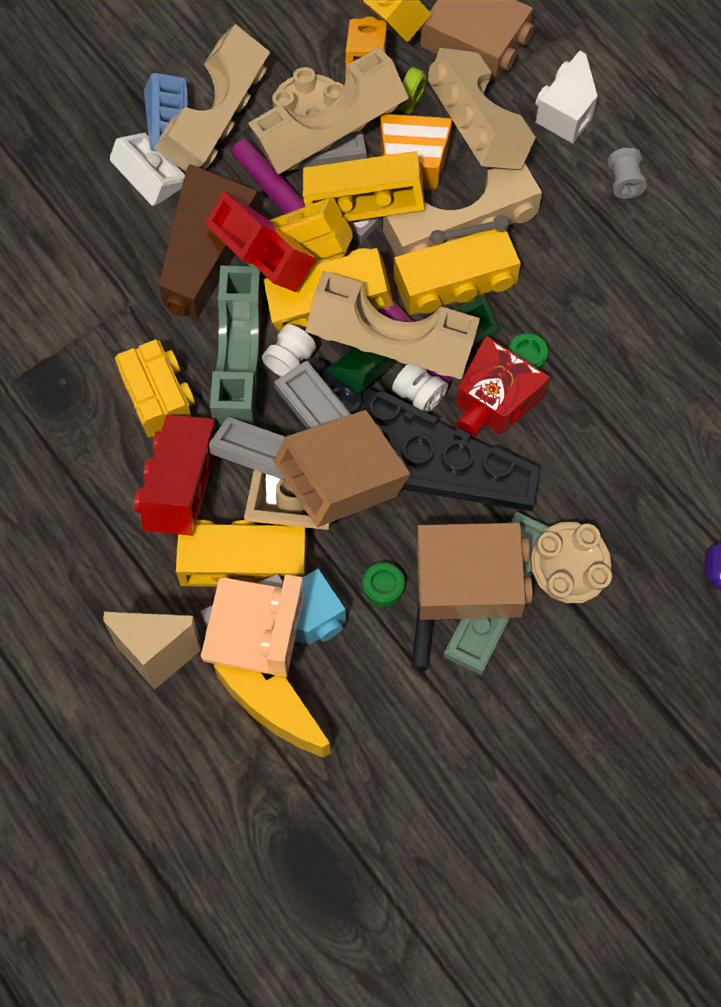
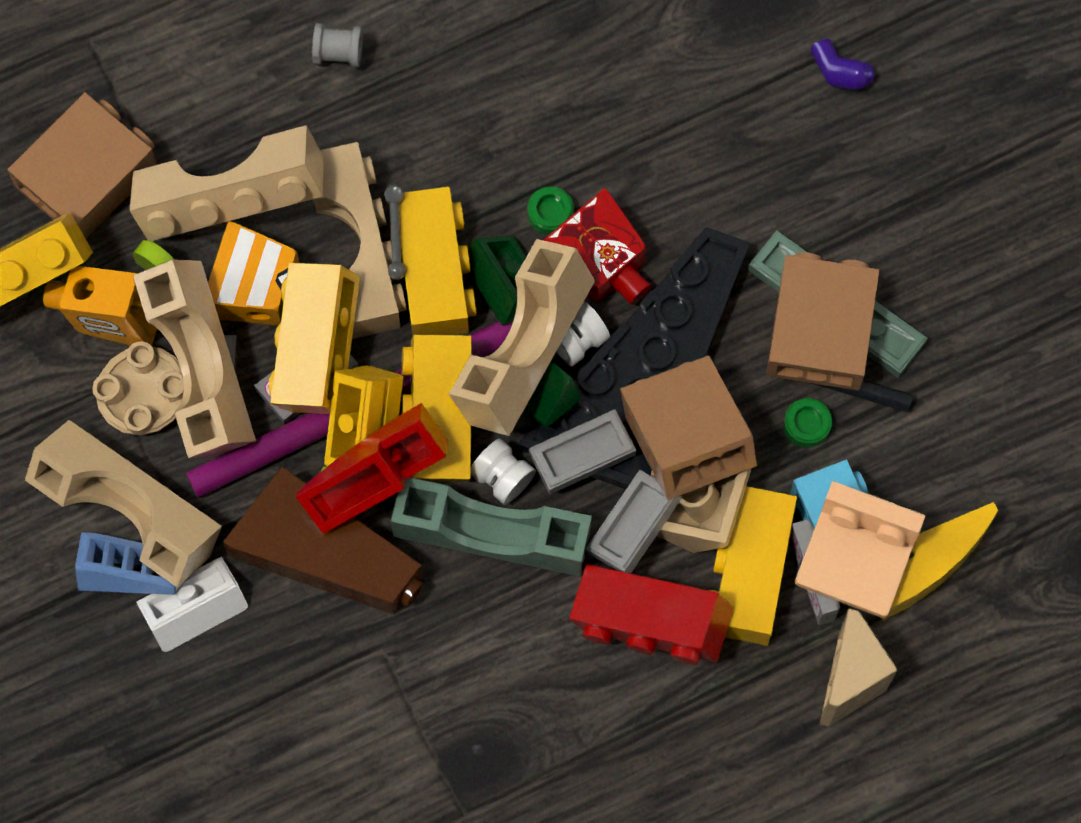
camera: 80 degrees left, 5 degrees up
yellow brick [115,339,195,438] -> none
tan dish [531,522,612,603] -> none
white slope [535,50,597,143] -> none

